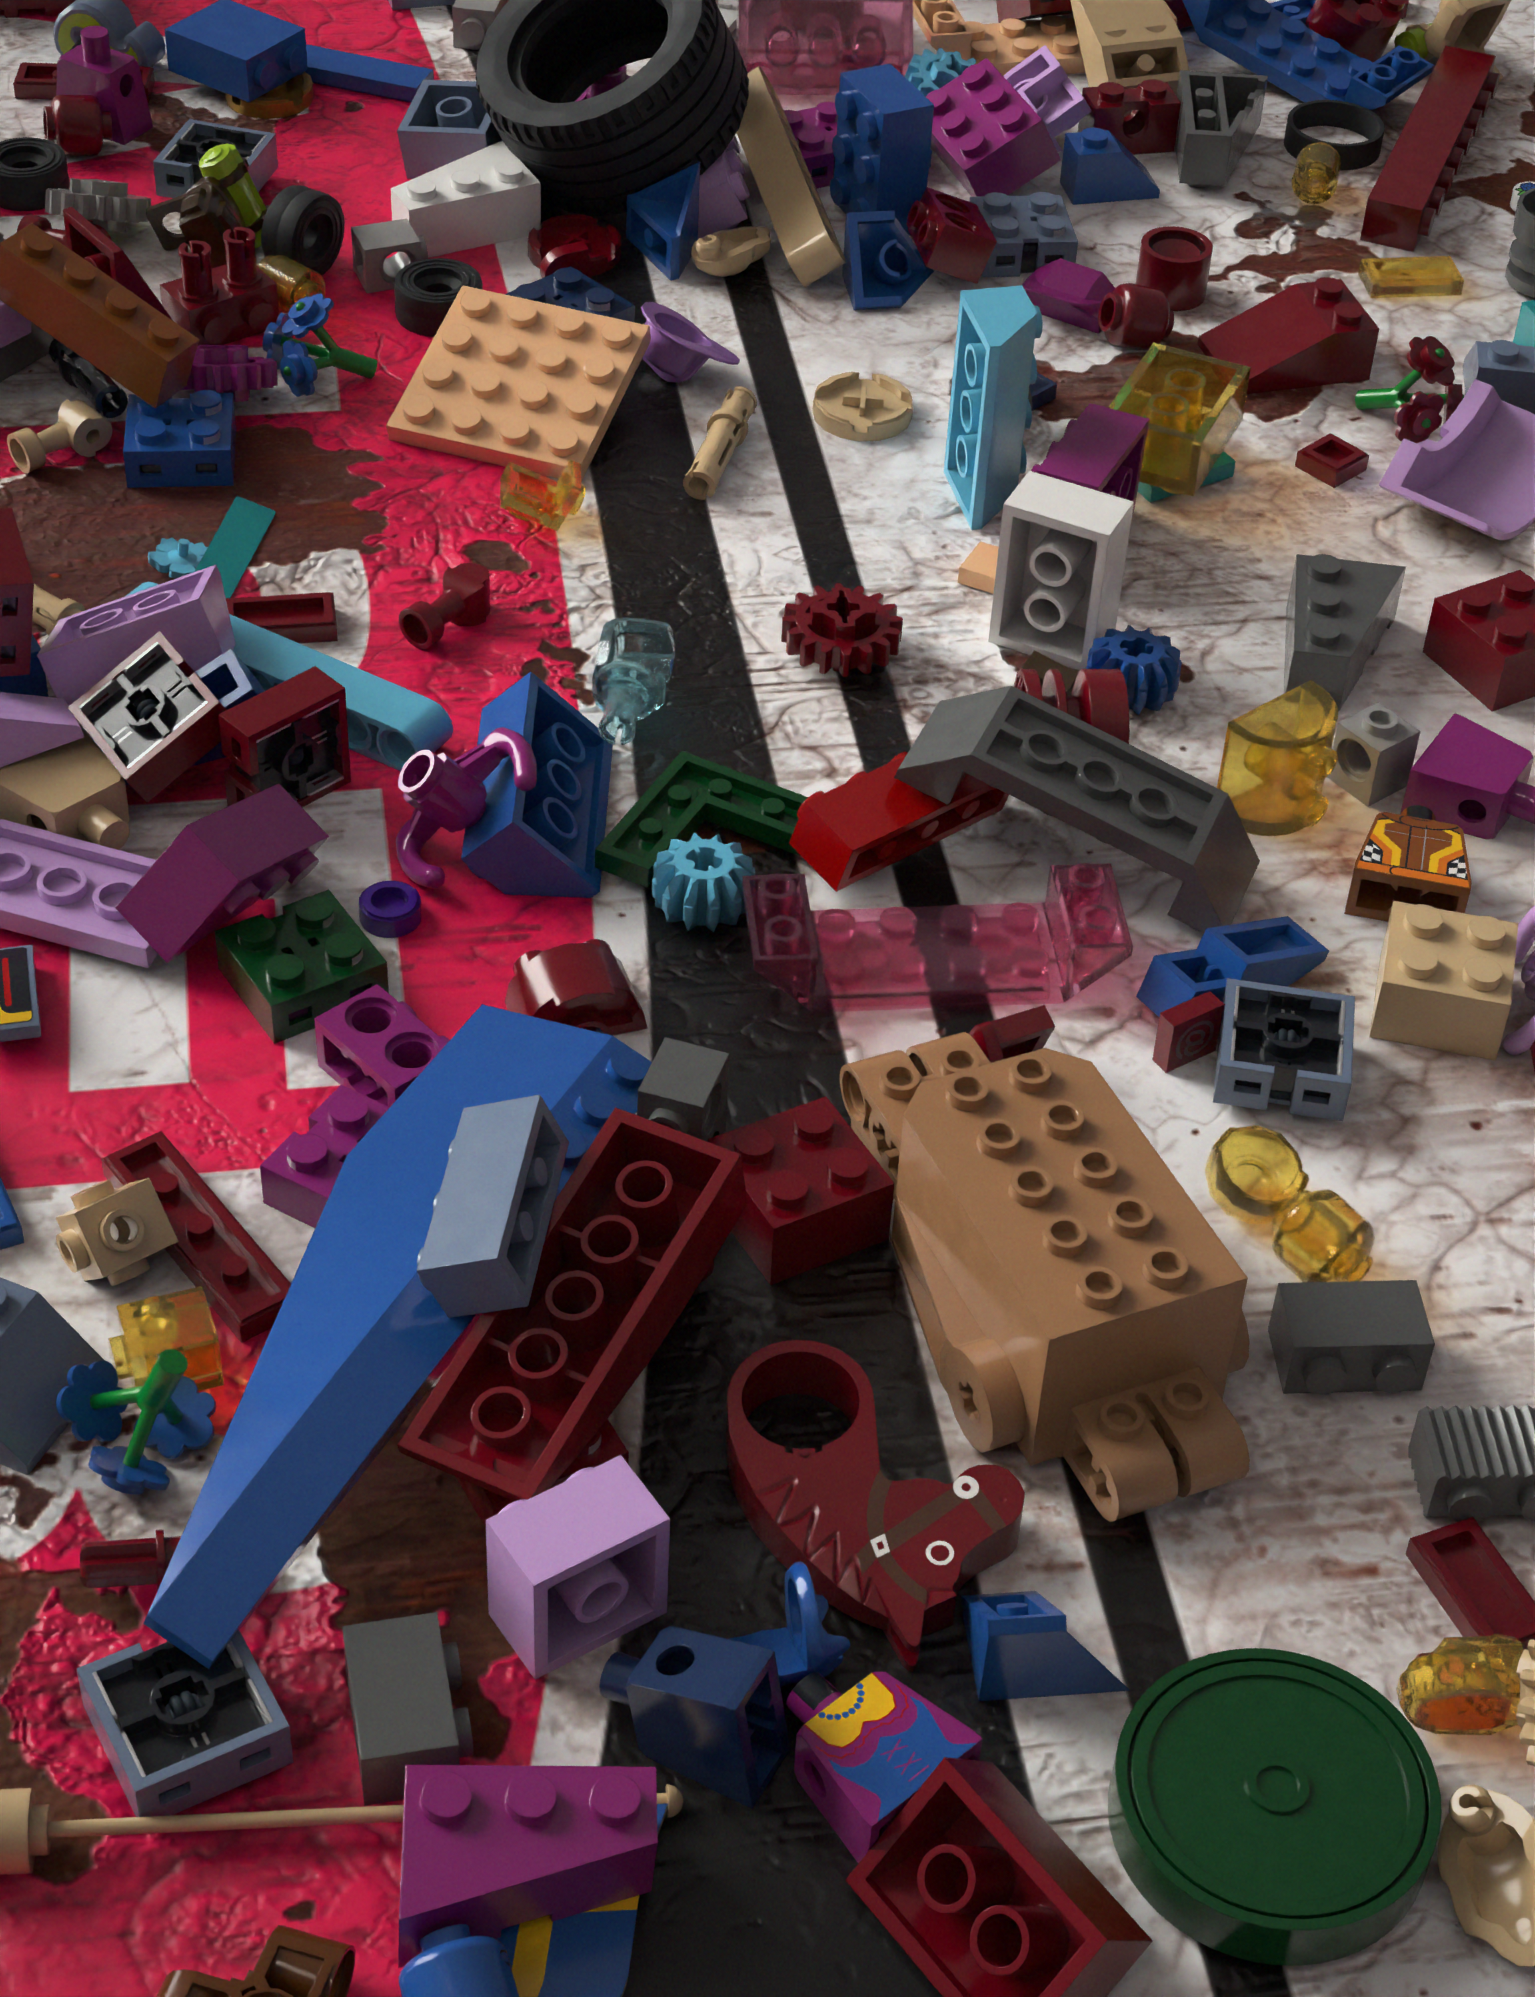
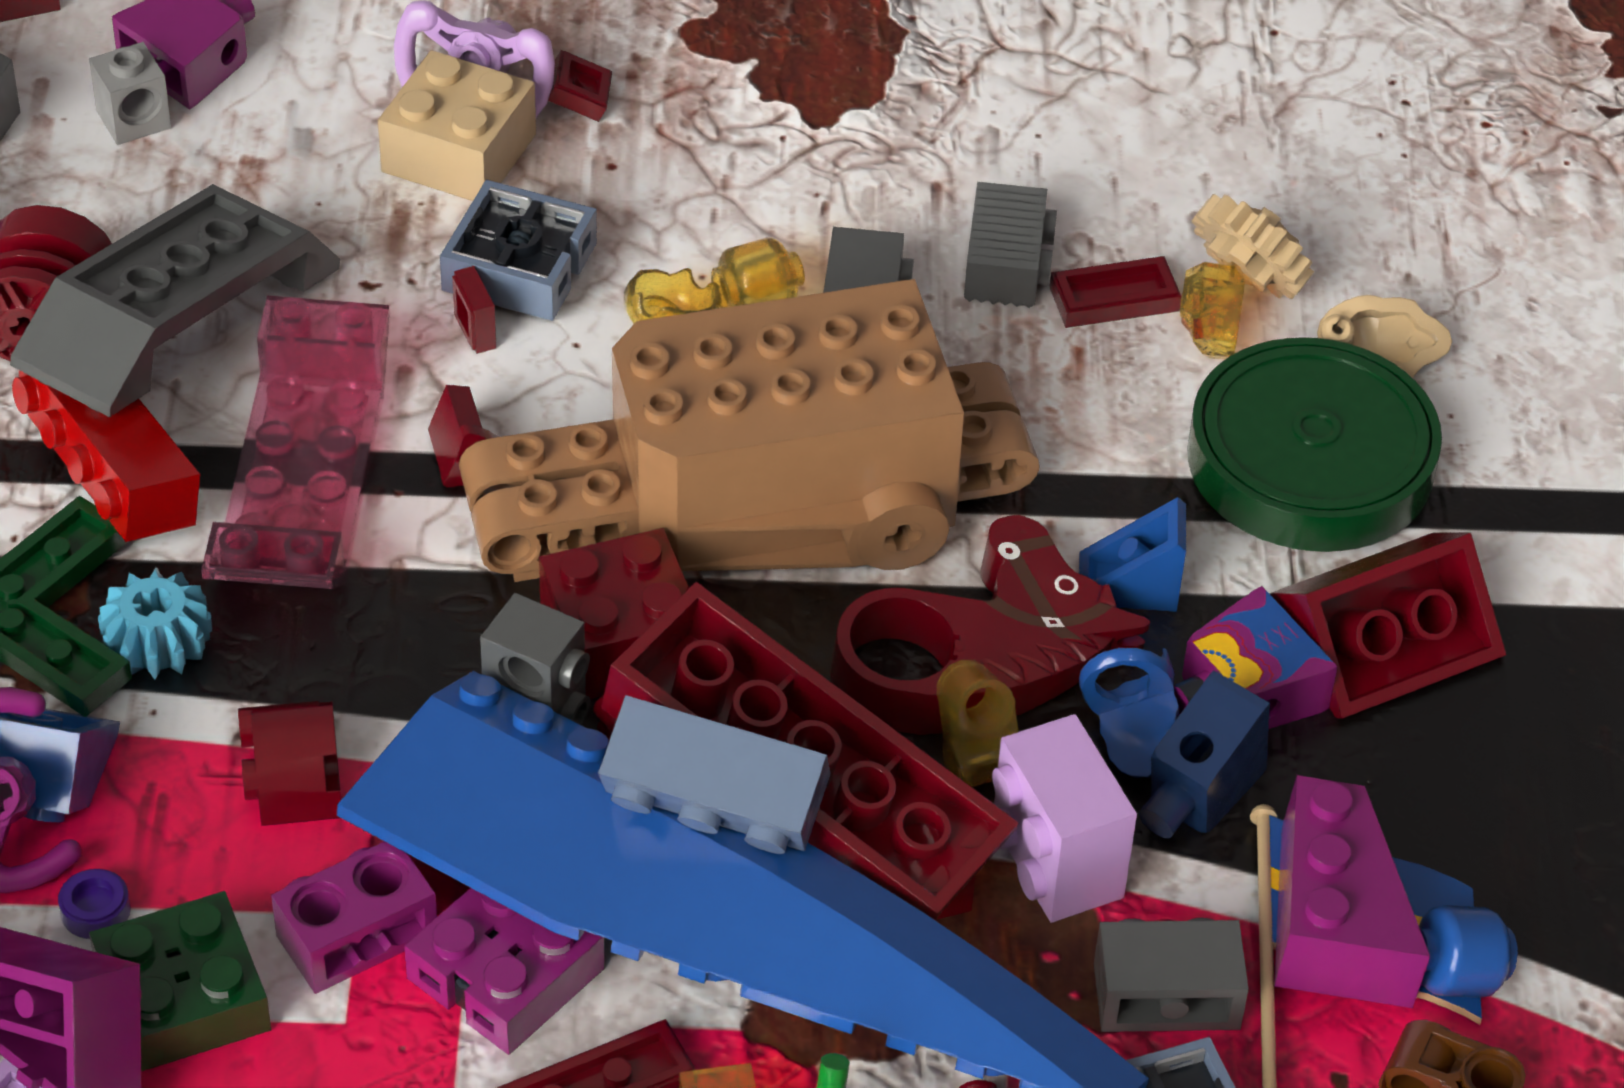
camera: 80 degrees left, 5 degrees up
blue slope [1136,916,1329,1017] -> none
clear yellow brick [1217,680,1338,836] -> none
dark orange torso [1344,805,1472,922] -> none
none -> clear yellow piece [937,660,1018,788]

